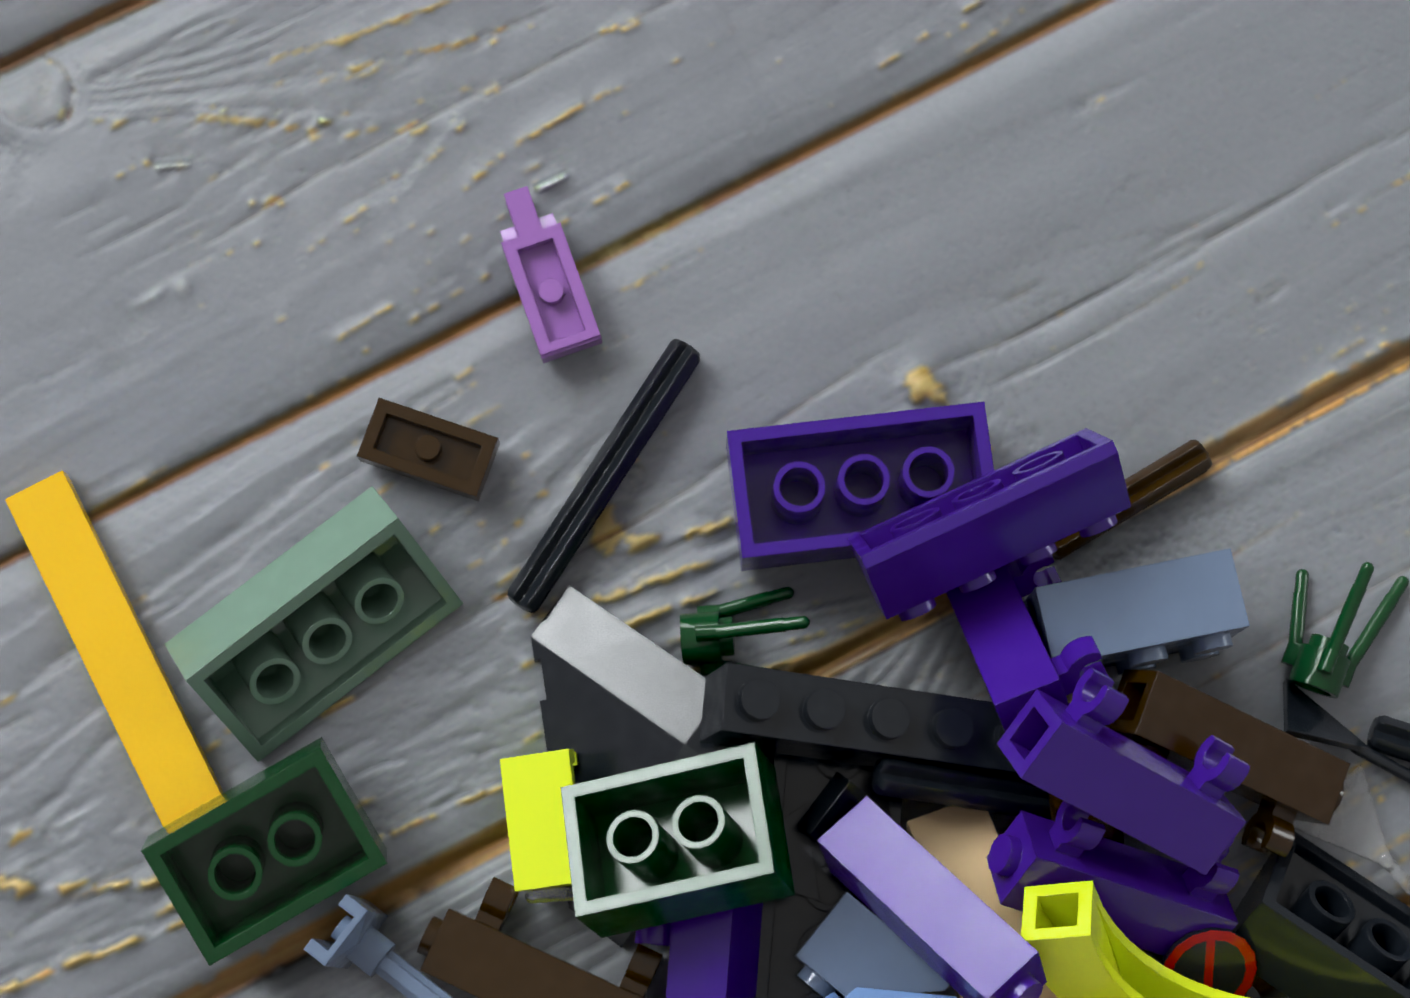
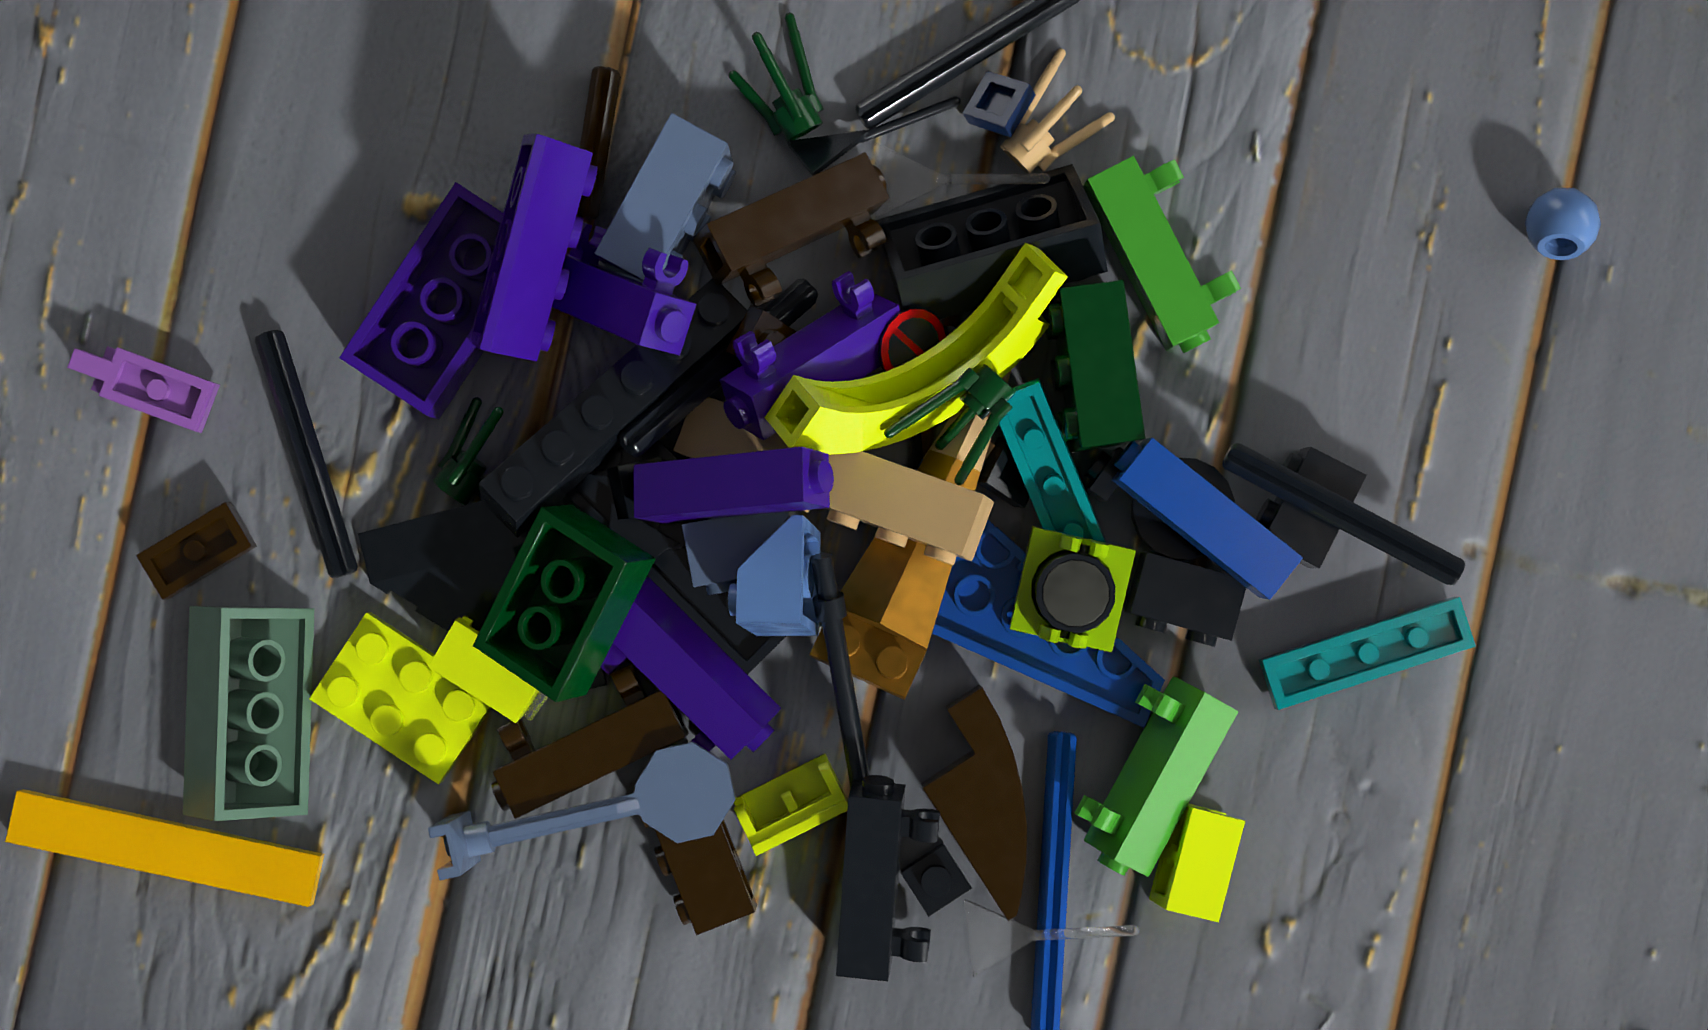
camera: 50 degrees left, 10 degrees up
dark green brick [141,737,387,966] -> none
dark purple brick [997,667,1250,875] -> none
none -> neon yellow plate [309,612,491,785]

